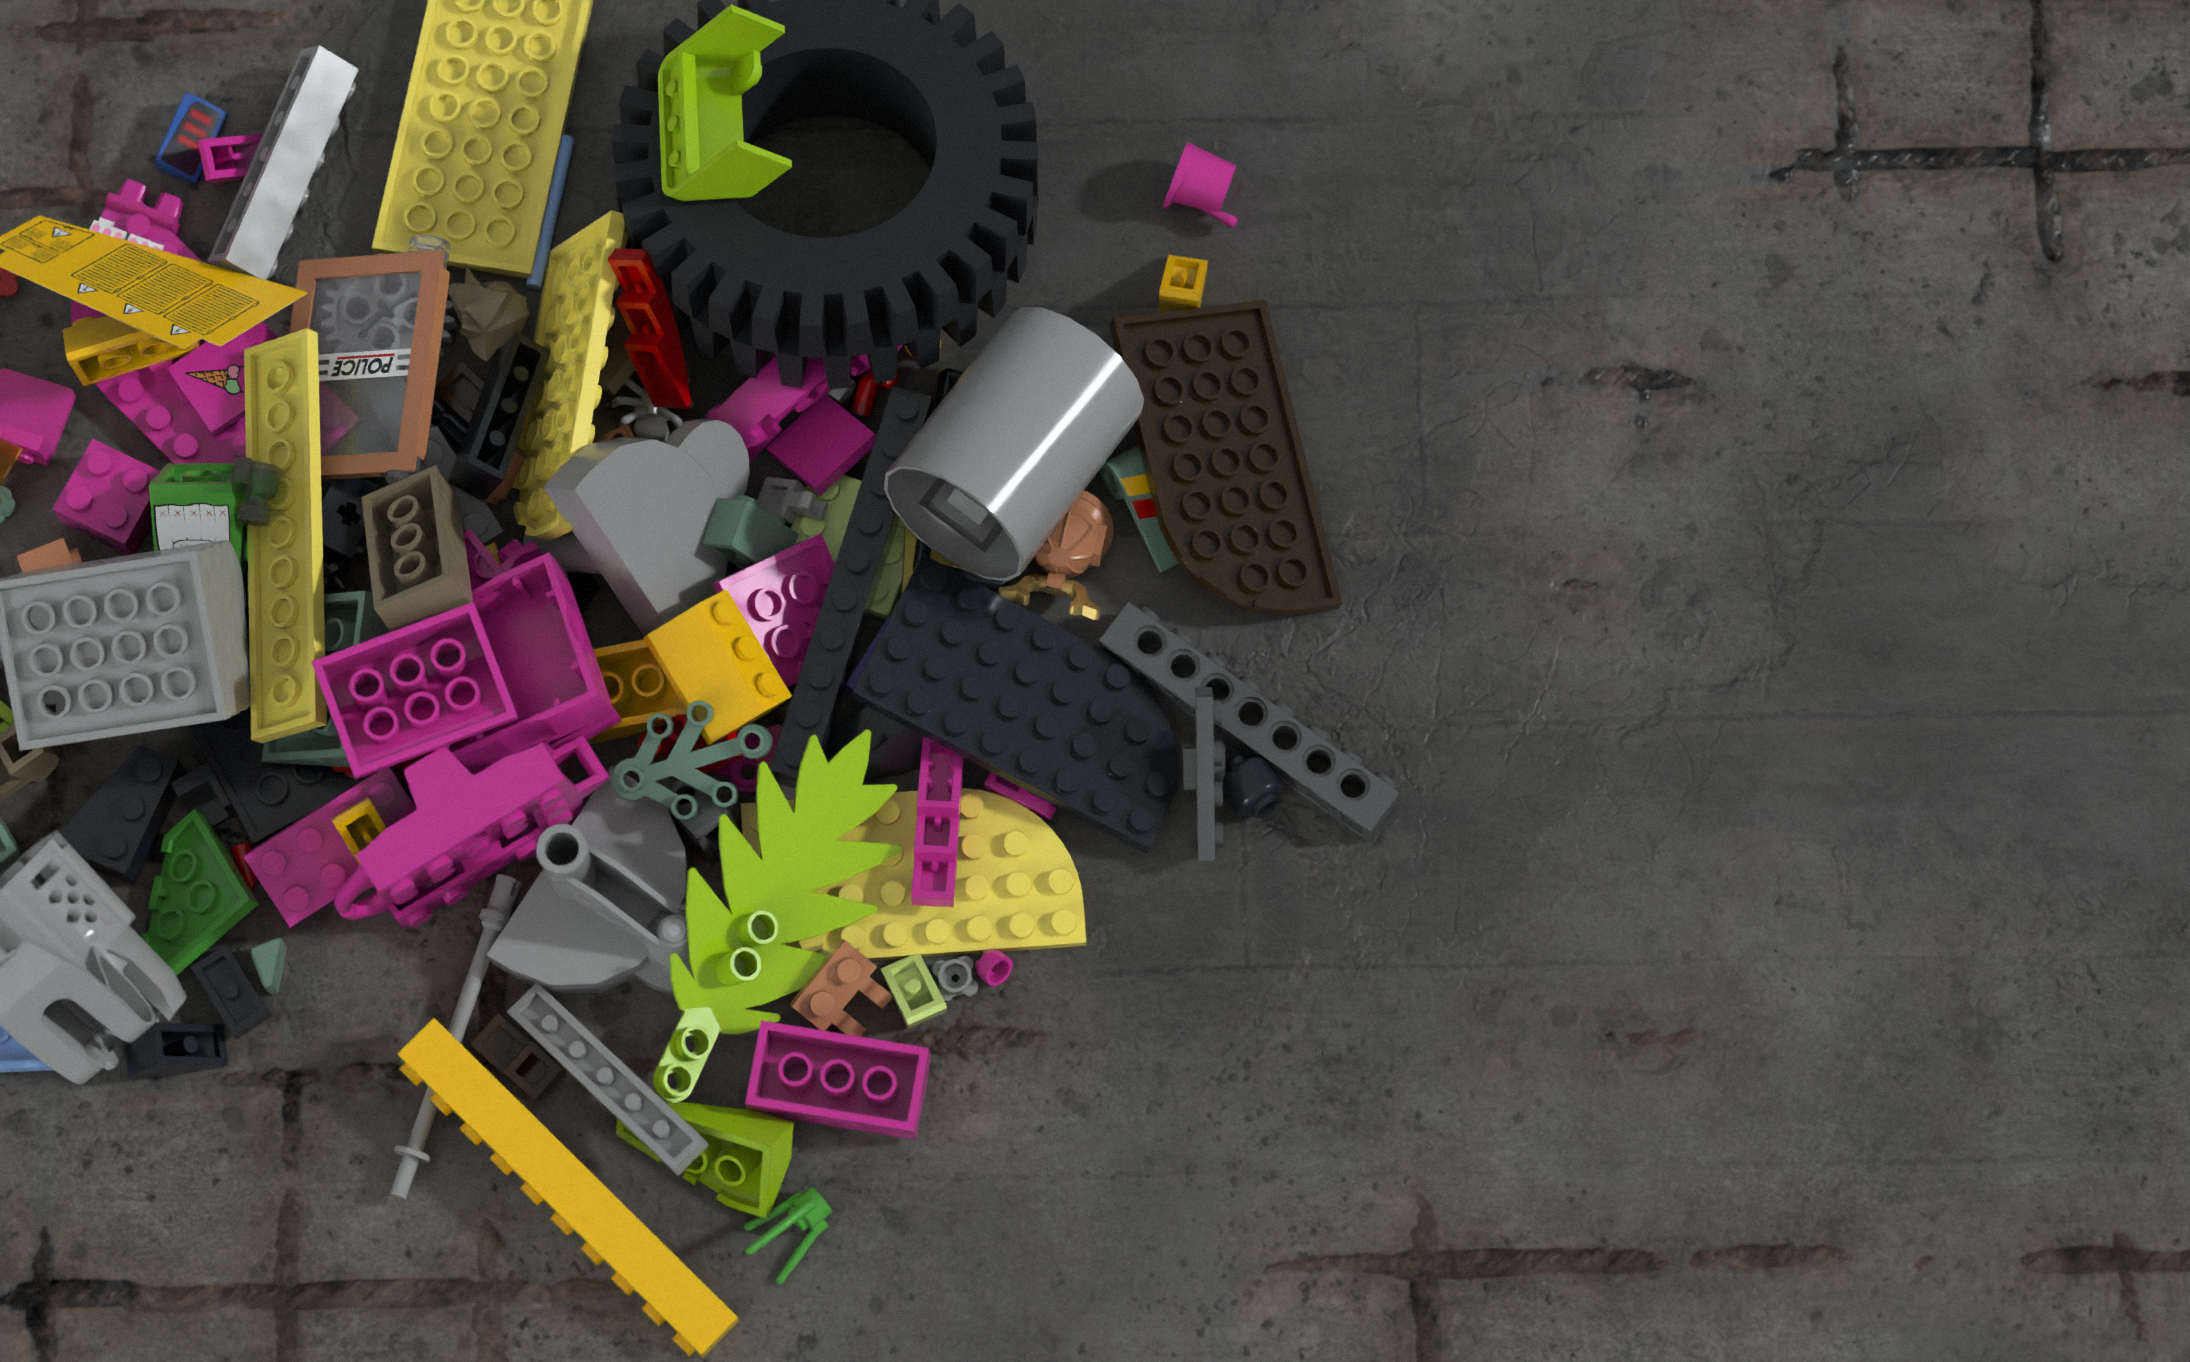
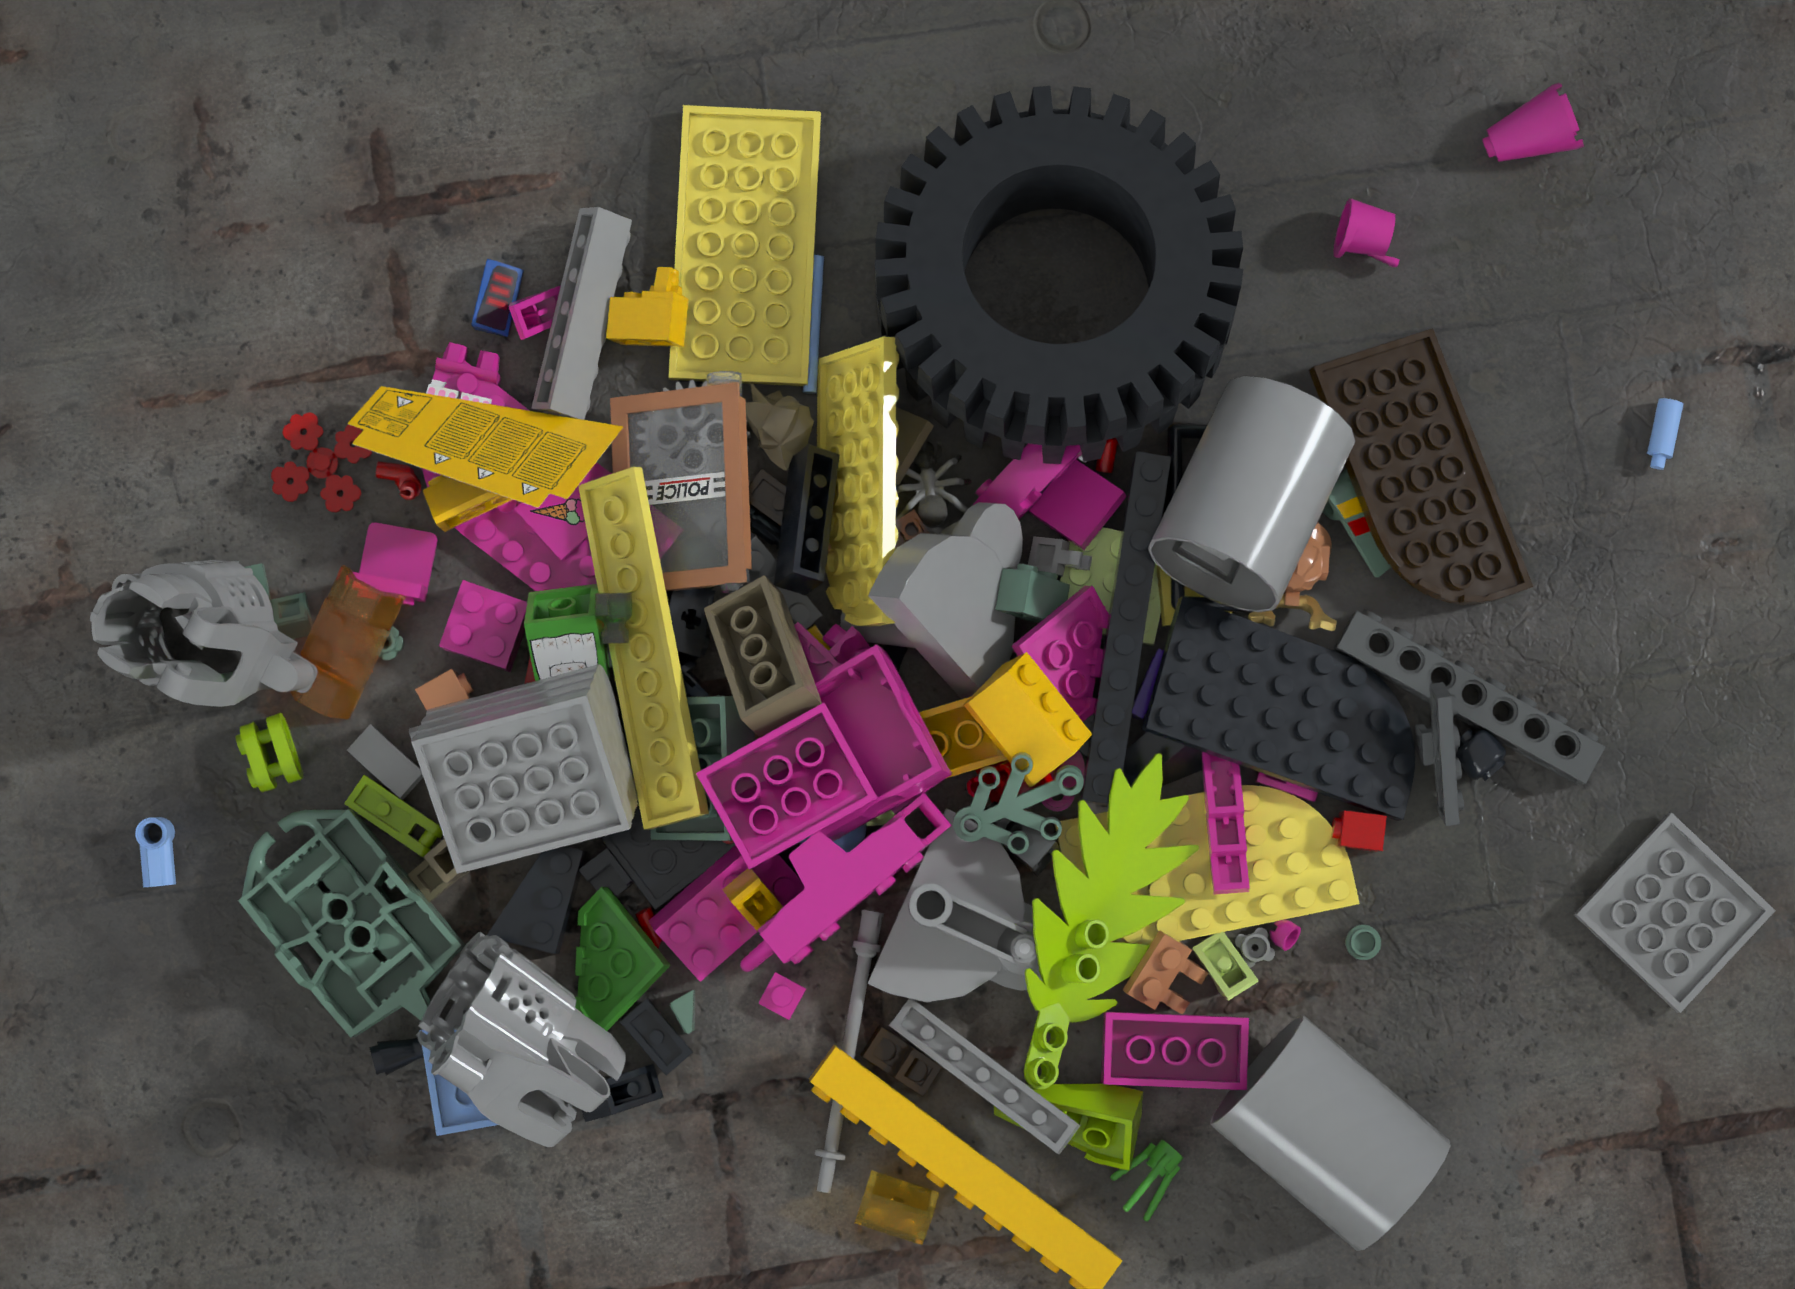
camera: 10 degrees left, 10 degrees up
red slope [608,248,691,409] -> none
lime windscreen [658,4,792,201] -> none
yellow slope [1158,254,1208,312] -> none
none -> red arm [376,461,421,500]
none -> yellow hinge [606,267,689,347]
none -> dark pink plate [759,972,806,1020]
none -> clear yellow brick [855,1170,939,1245]
none -> light grey piece [1210,1015,1451,1251]
none -> red brick [1331,810,1387,852]
none -> sand green plate [1345,925,1381,960]
none -> dark pink cone [1482,82,1584,162]
none -> light grey plate [1574,813,1776,1013]
none -> light blue cylinder [1647,398,1684,470]

